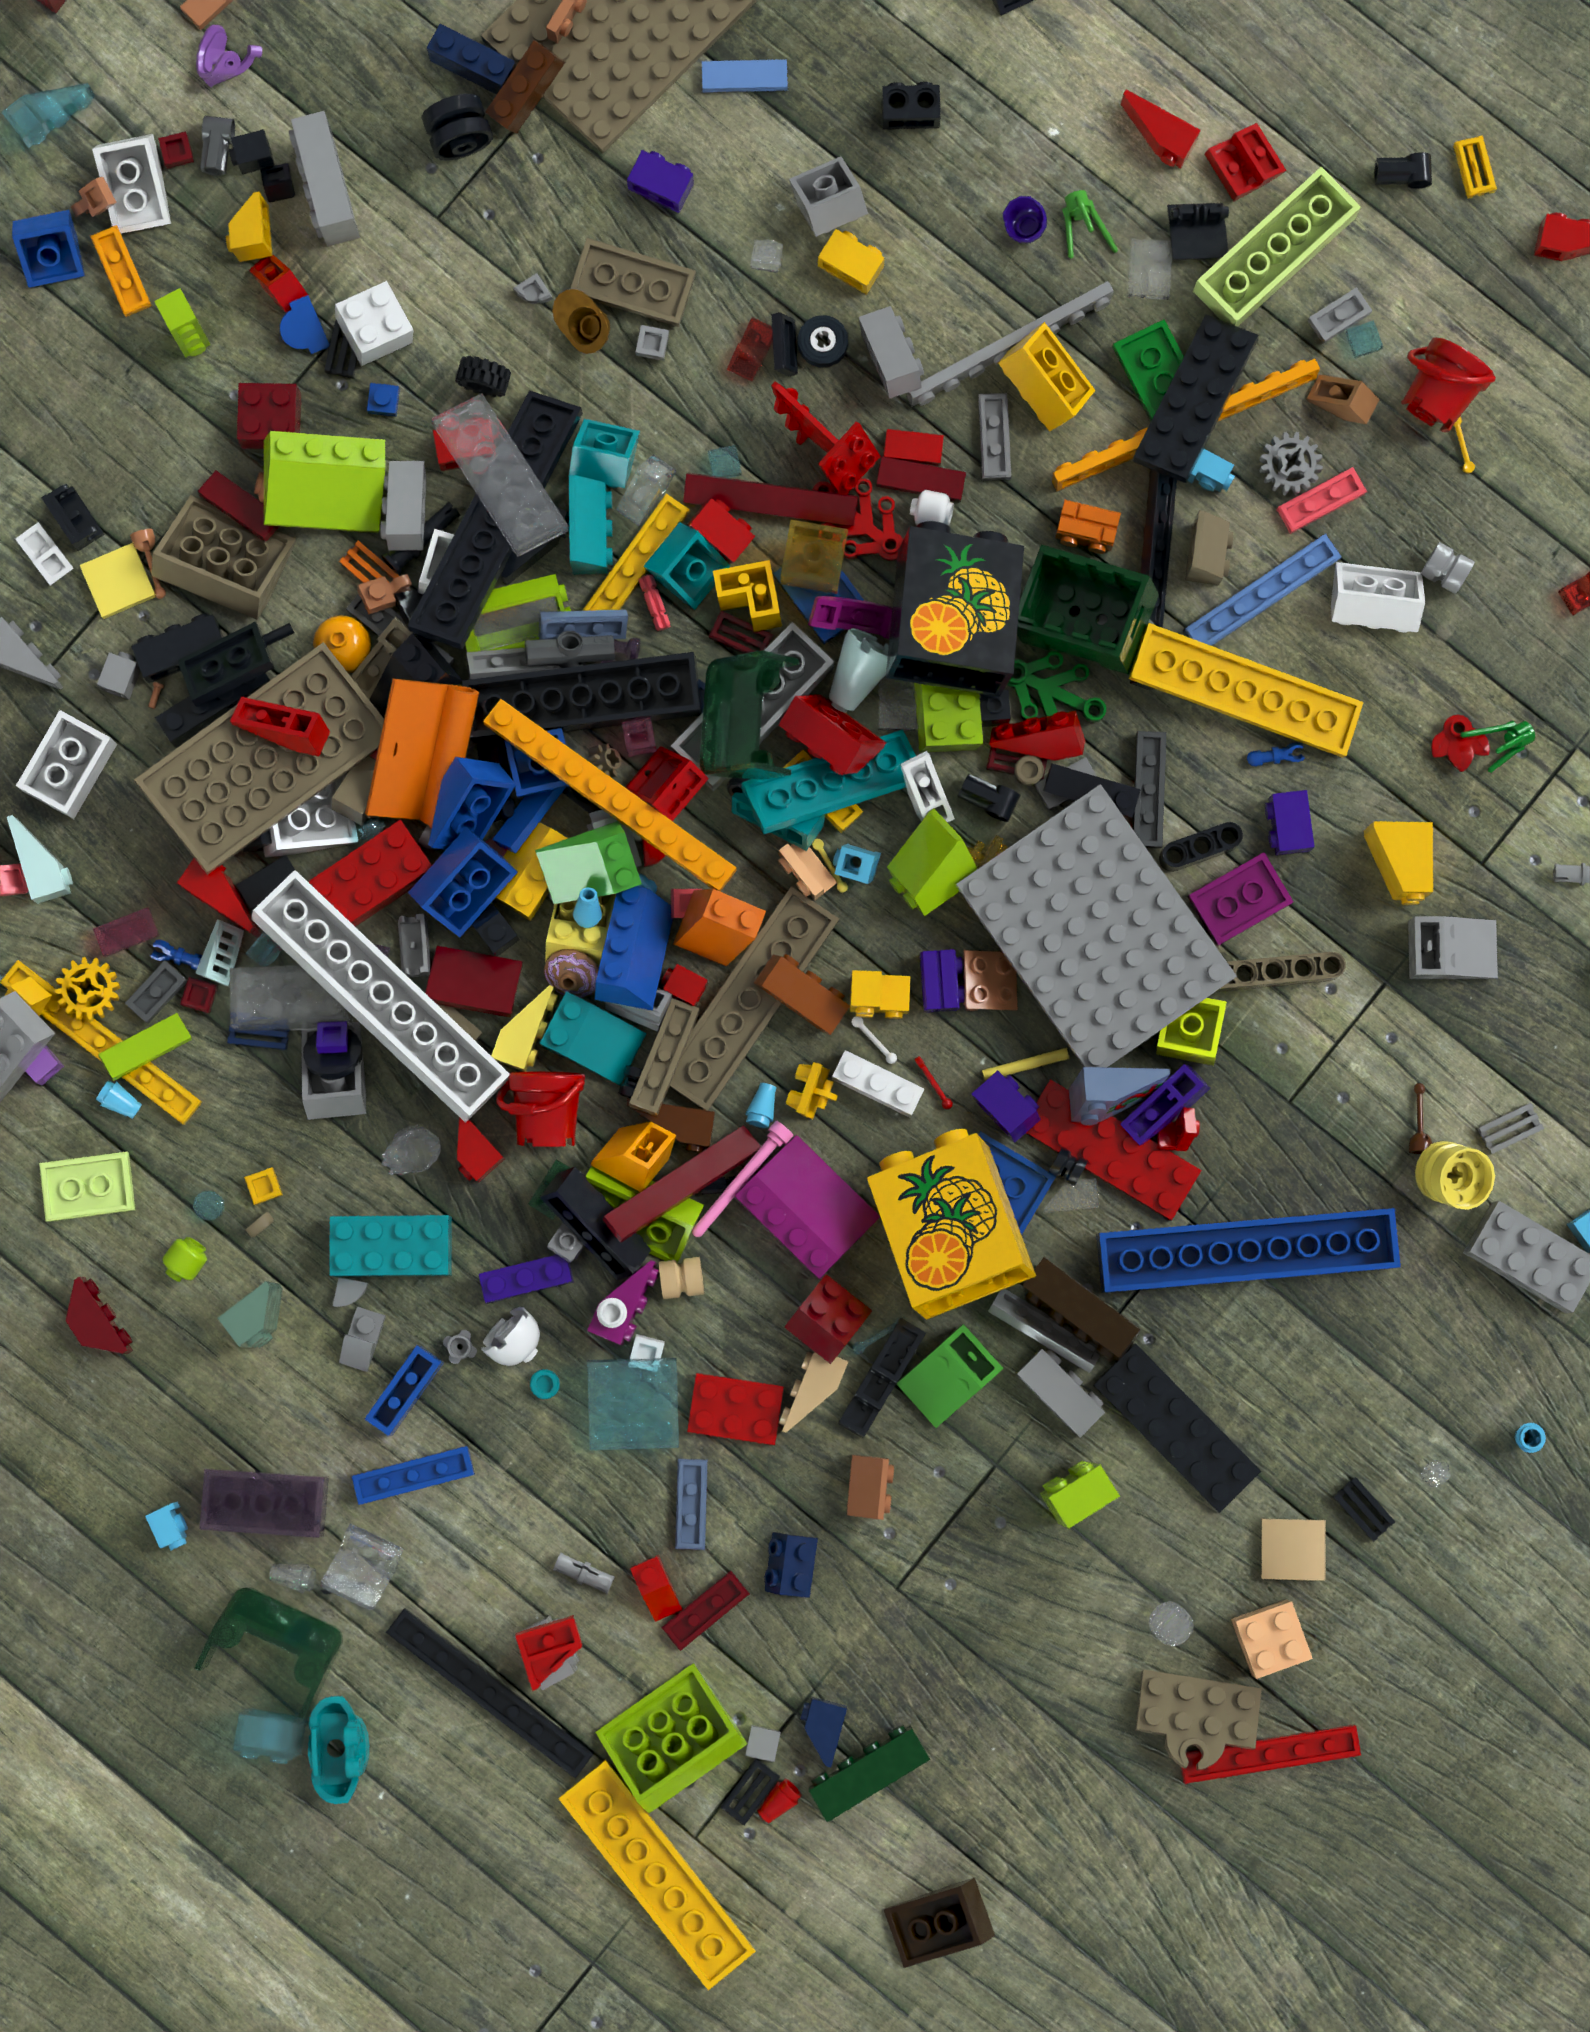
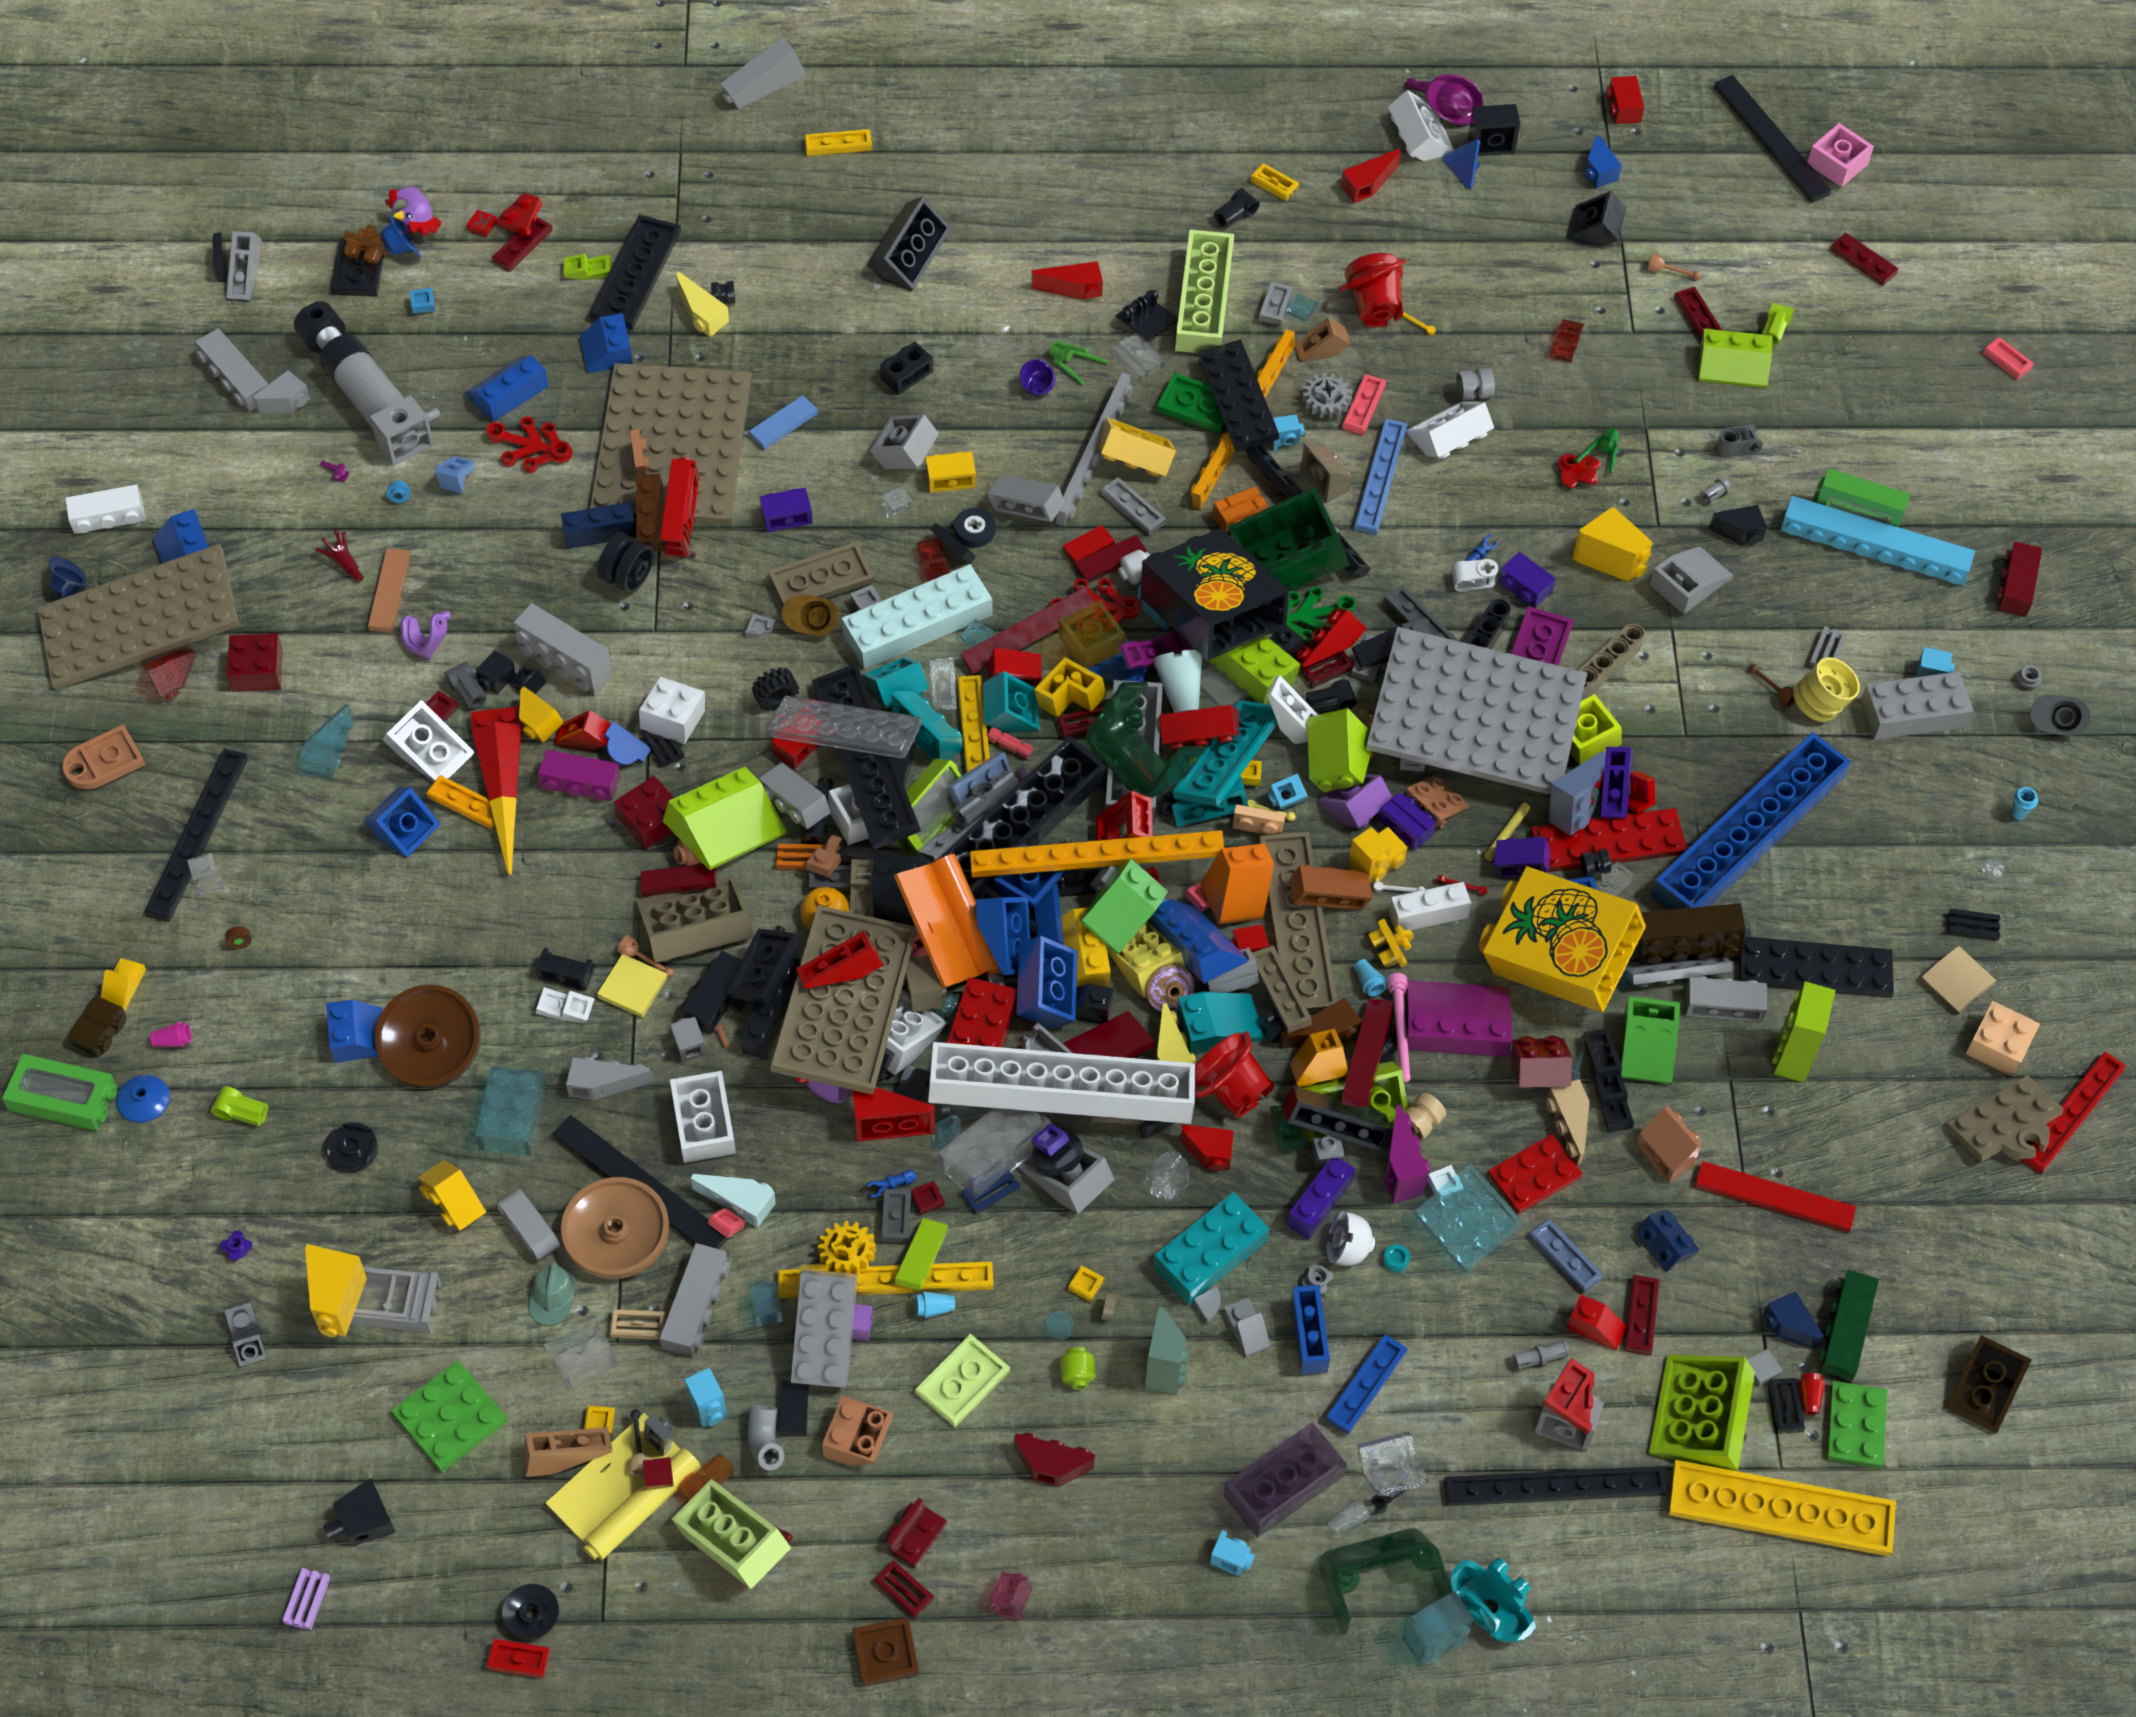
camera: 40 degrees left, 25 degrees down
nougat plate [71,176,117,217] -> none
clear pink plate [93,907,160,957] -> none
lime brick [154,288,211,358] -> none
light aqua slope [195,919,244,986] -> none
blue plate [367,383,400,417] -> none
medium azure cone [573,887,602,928] -> none
white plate [597,1298,627,1328] -> none
clear pink brick [622,717,657,757] -> none
red piece [771,381,881,495] -> none
dark tan tile [1014,756,1044,786] -> none
yellow plate [1128,623,1364,758] -> none
clear piece [1148,1601,1194,1646] -> none
red slope [1204,123,1286,202] -> none
none -> red plate [471,706,523,876]
none -> magenta brick [538,749,620,801]
none -> red door [660,457,700,557]
none -> light aqua brick [842,564,992,670]
none -> medium lavender slope [1318,774,1392,828]
none -> white piece [1451,559,1498,592]
none -> red tile [1695,1161,1856,1233]
none -> black slope [1709,505,1767,545]
none -> bright green plate [1827,1381,1887,1469]

